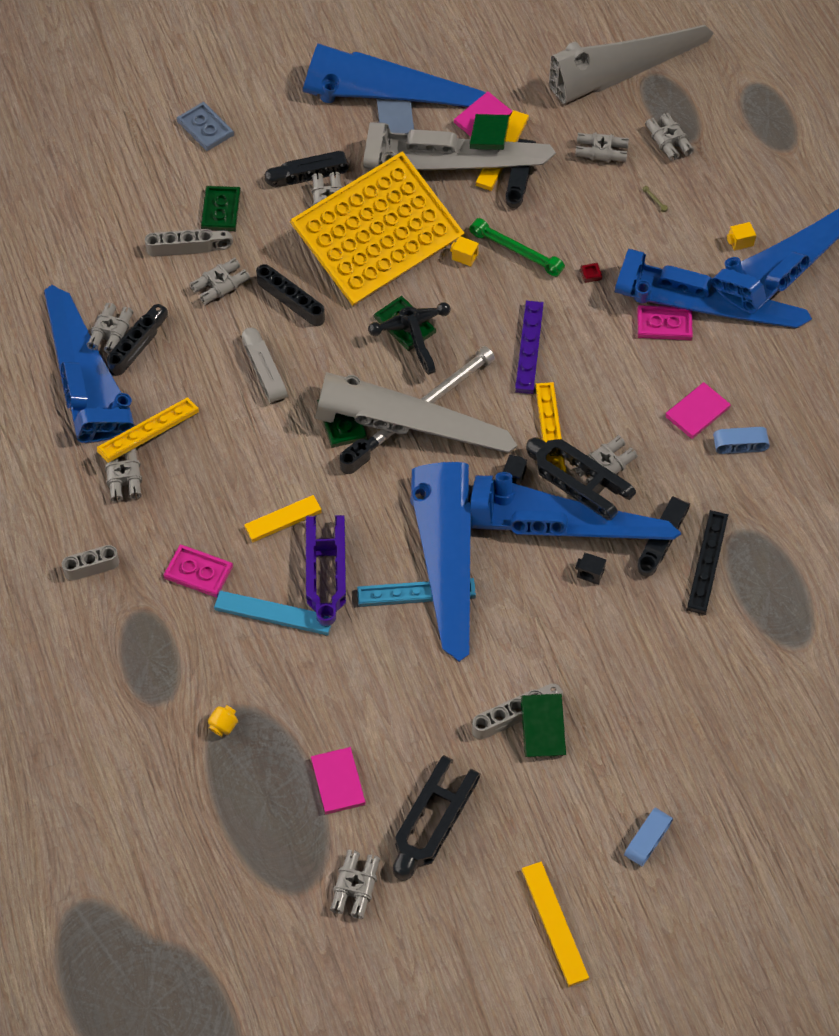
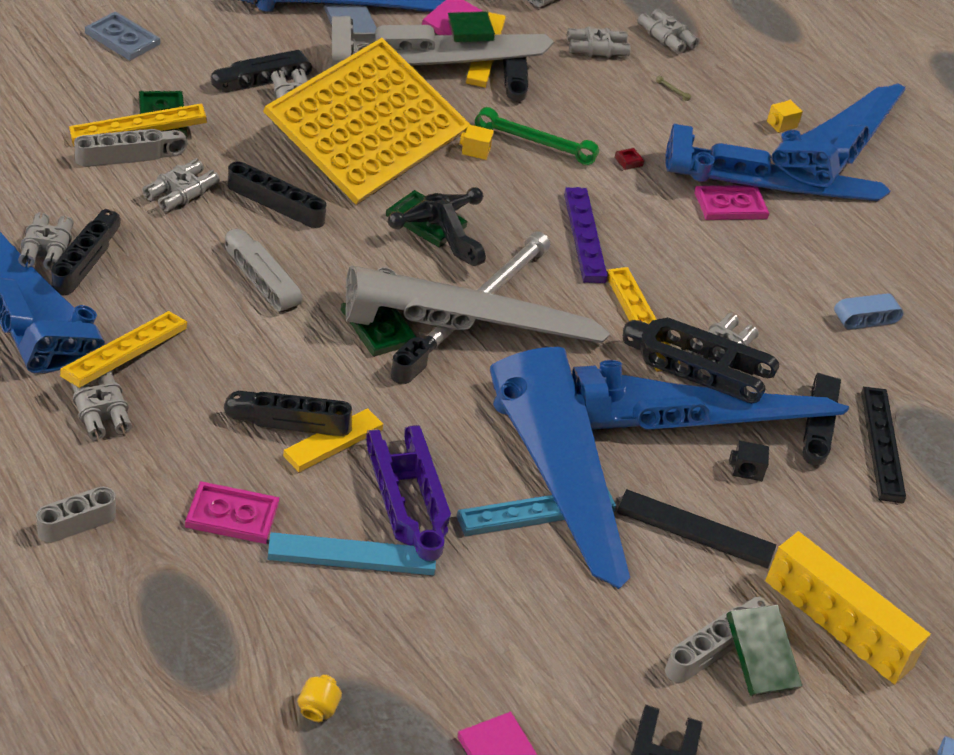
camera: 20 degrees left, 15 degrees down
black brick [503,454,527,485] -> none
dark pink tile [665,382,731,439] -> none
none -> yellow tile [69,104,207,146]
none -> black piece [224,391,352,436]
none -> black tile [617,489,777,569]
none -> yellow brick [765,531,931,685]

